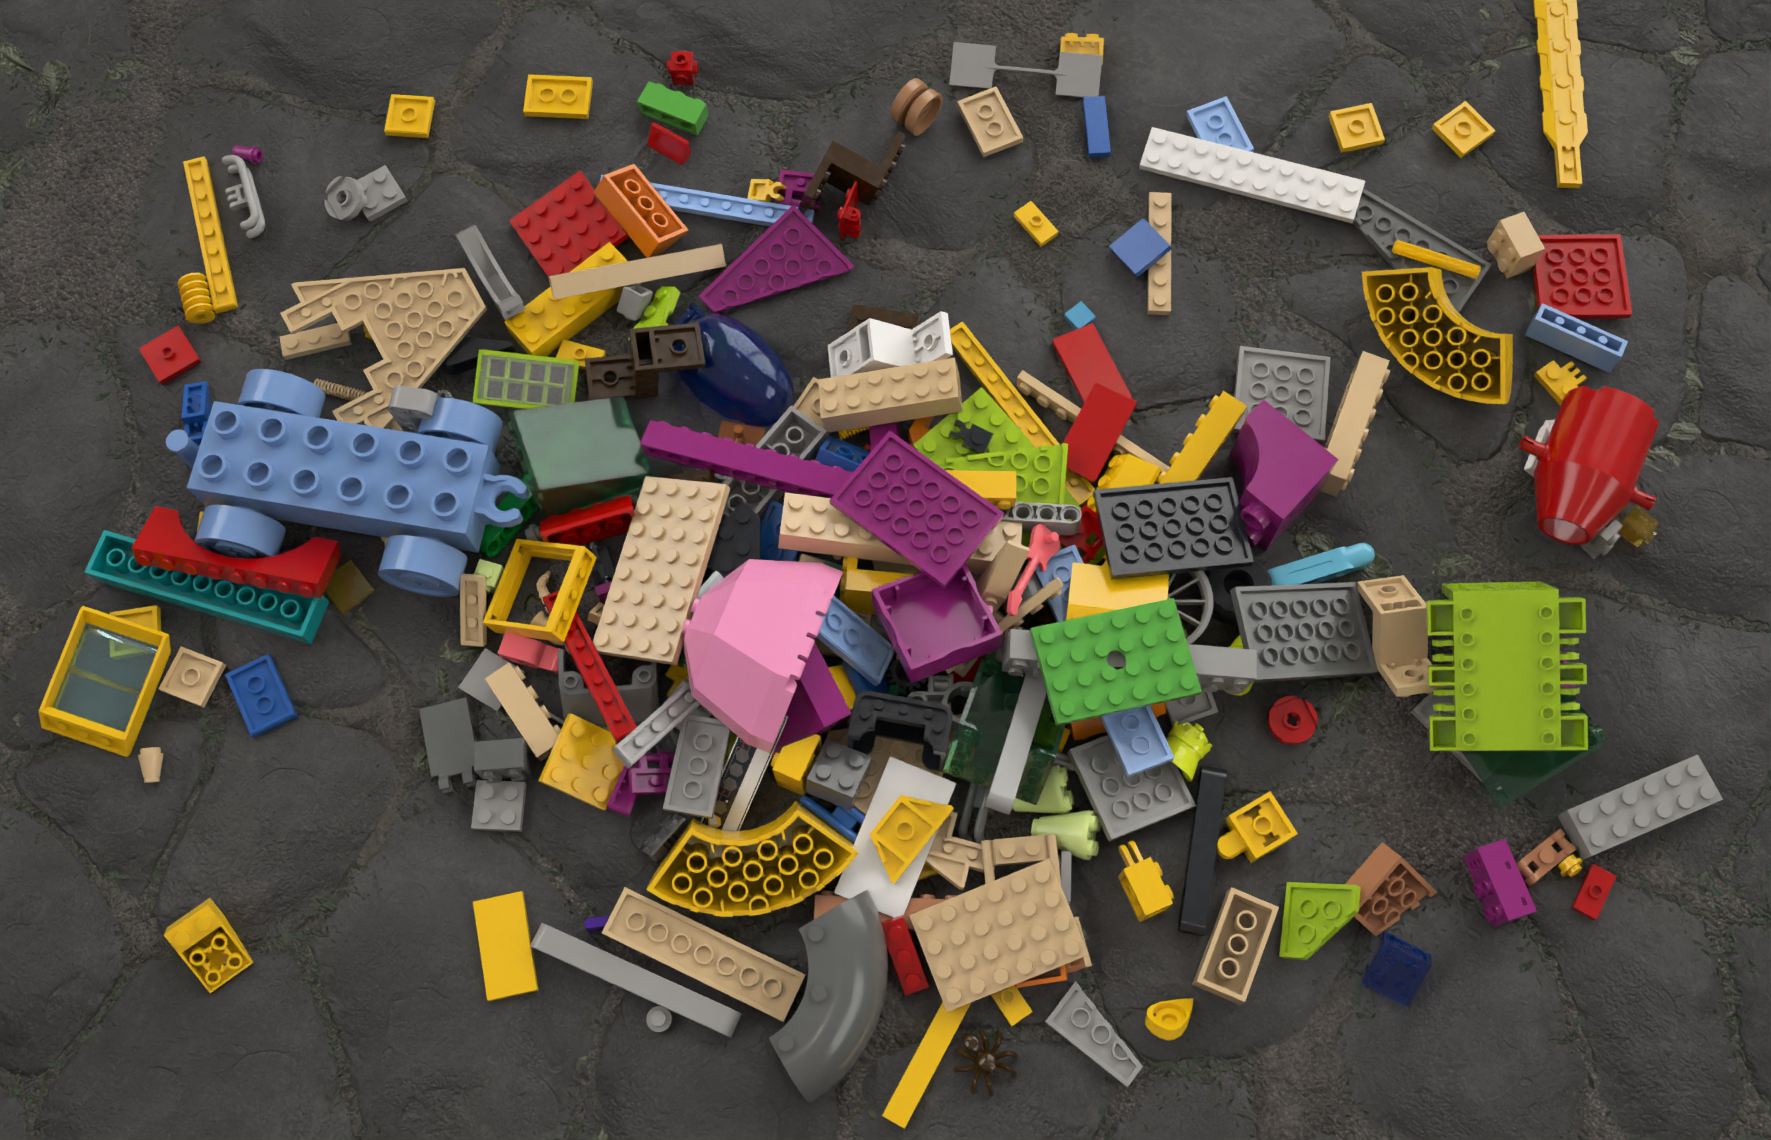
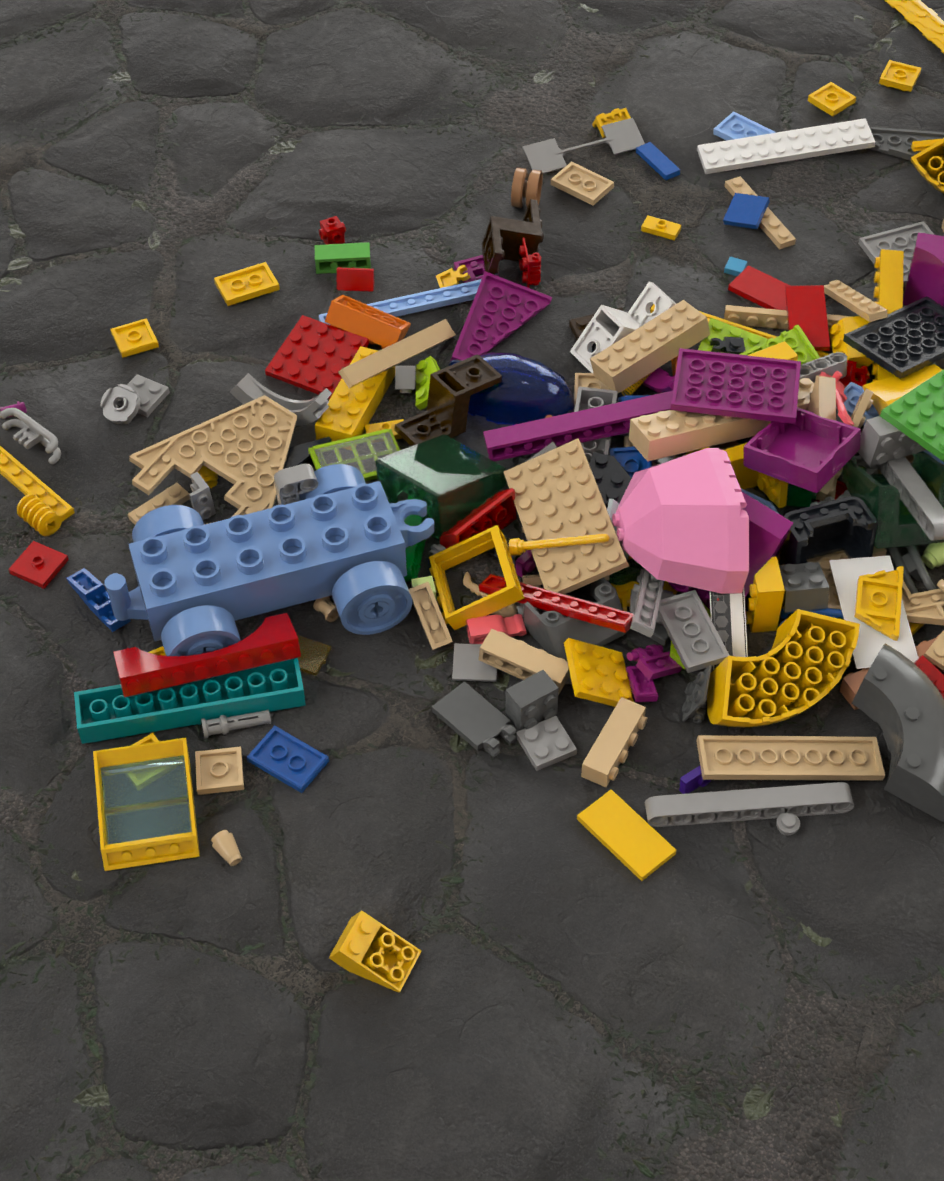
camera: 30 degrees left, 20 degrees down
none -> light grey bracket [189,472,216,520]
none -> light grey pin [201,709,271,739]
none -> yellow piece [509,534,609,556]
none -> tan brick [581,697,648,787]
none -> tan plate [824,280,888,322]

